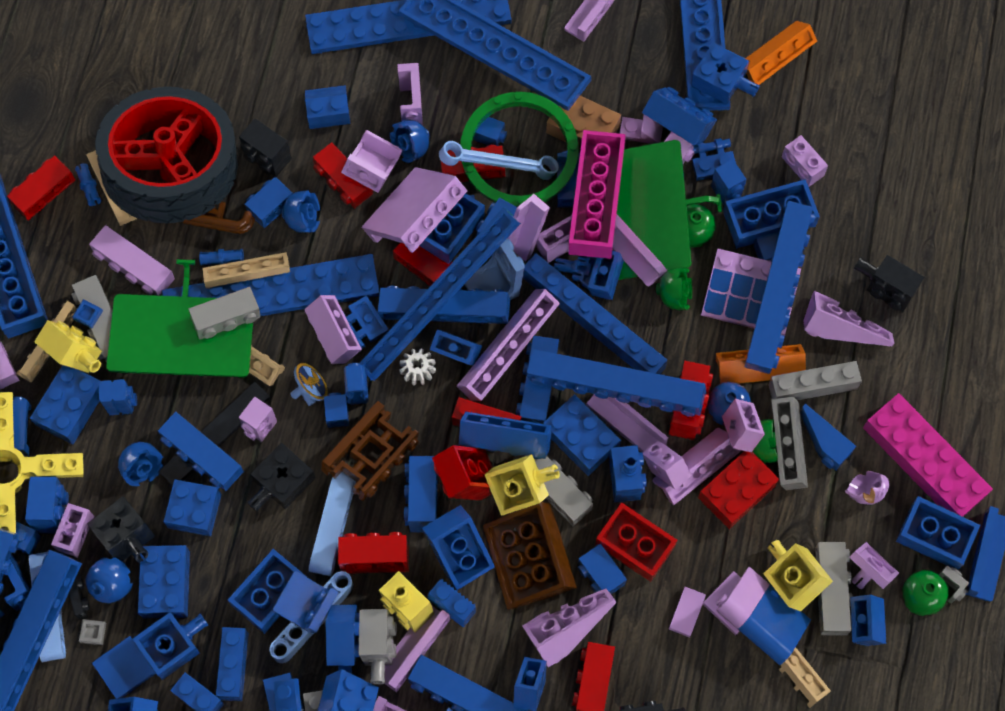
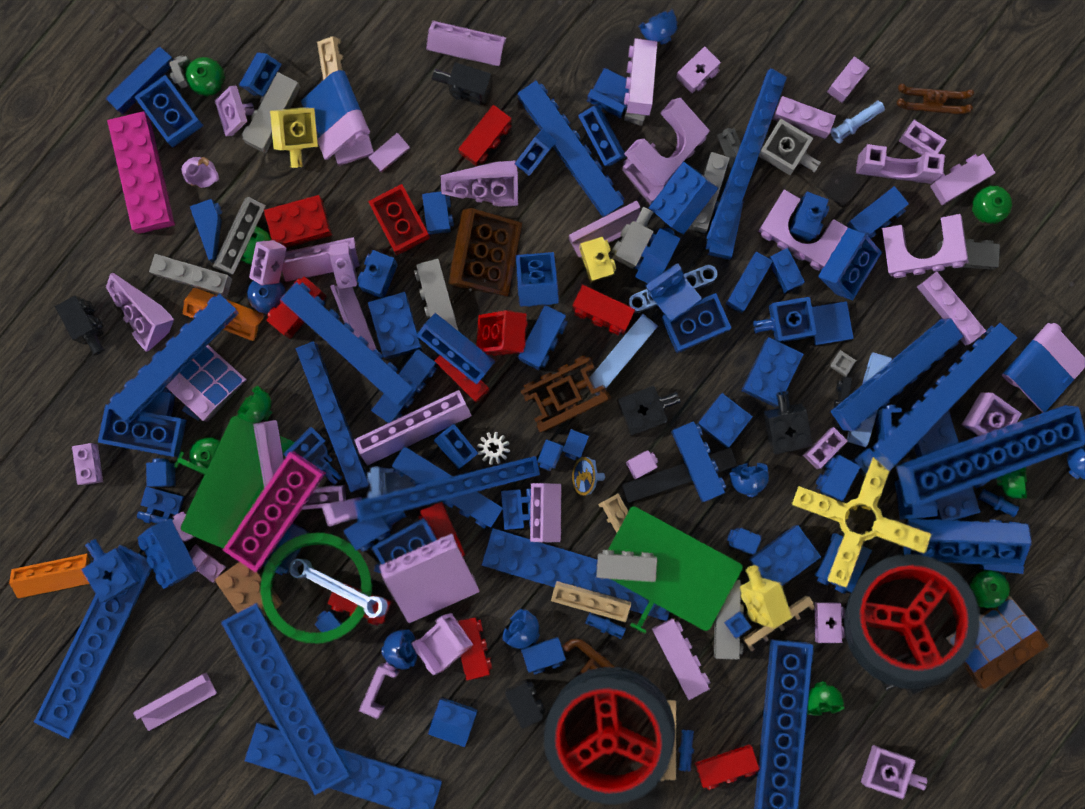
camera: 150 degrees left, 15 degrees up
blue cylinder [86,557,133,603] -> none
blue brick [427,579,476,628] -> none
light yellow brick [485,454,560,516] -> none

